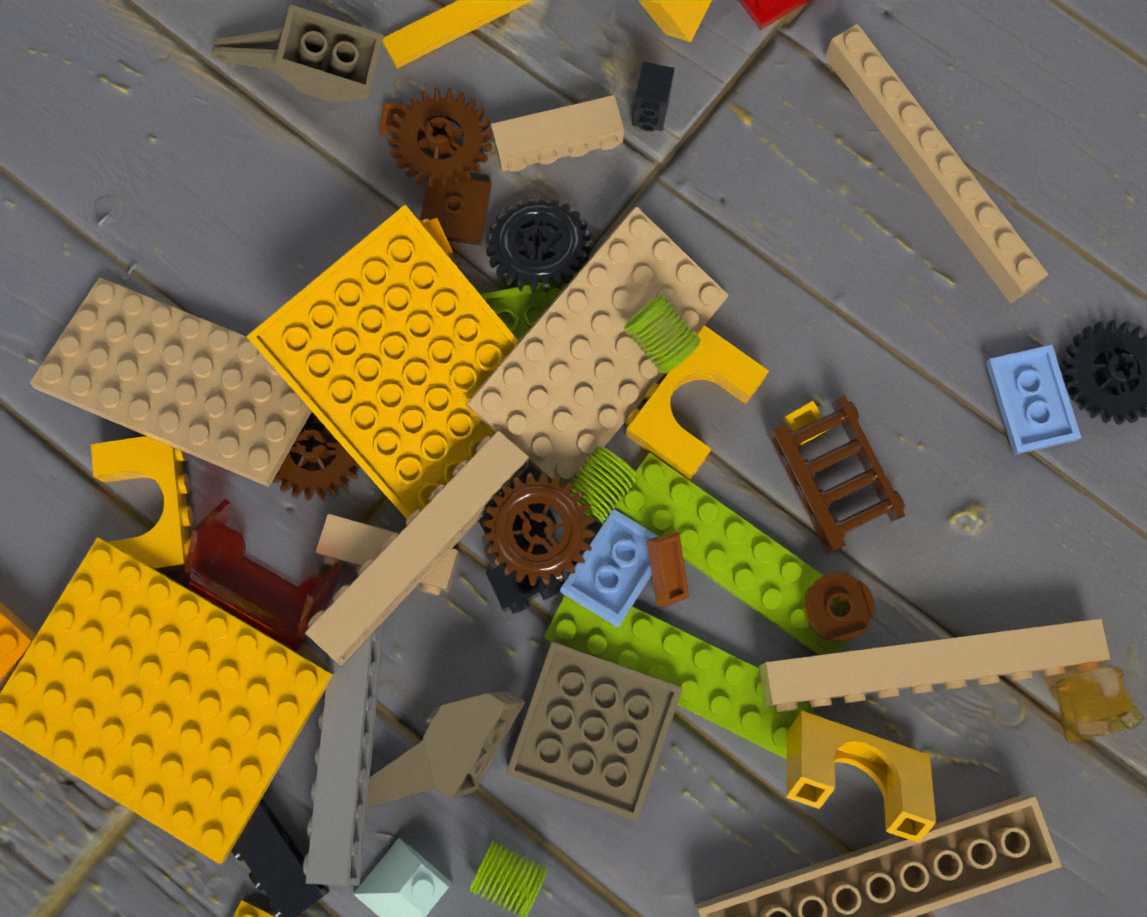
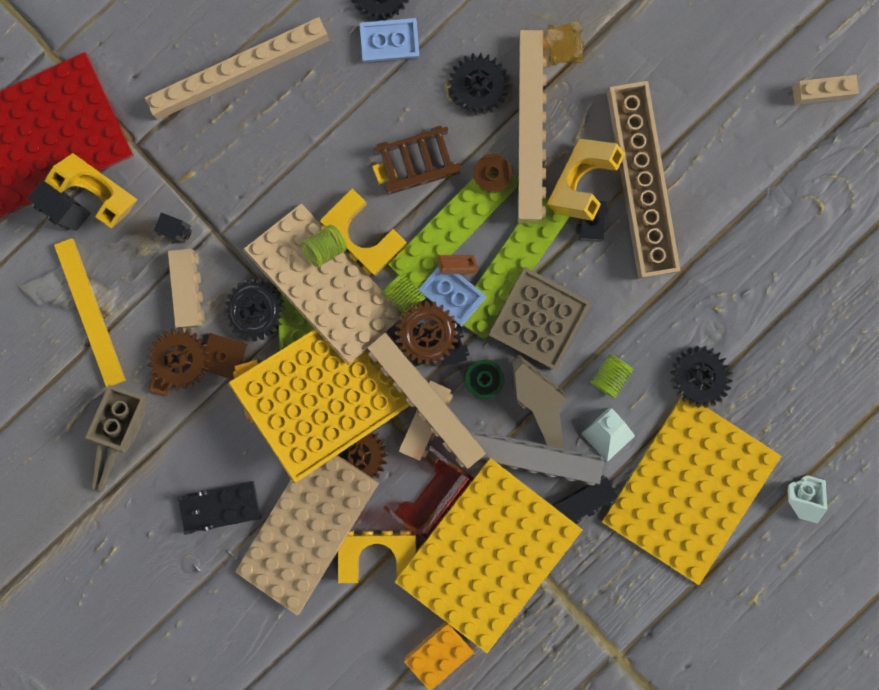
camera: 80 degrees left, 10 degrees up
none -> black hinge [177,481,261,535]
none -> black gear [447,52,510,115]
none -> dark green brick [465,360,504,399]
none -> black brick [576,201,606,242]

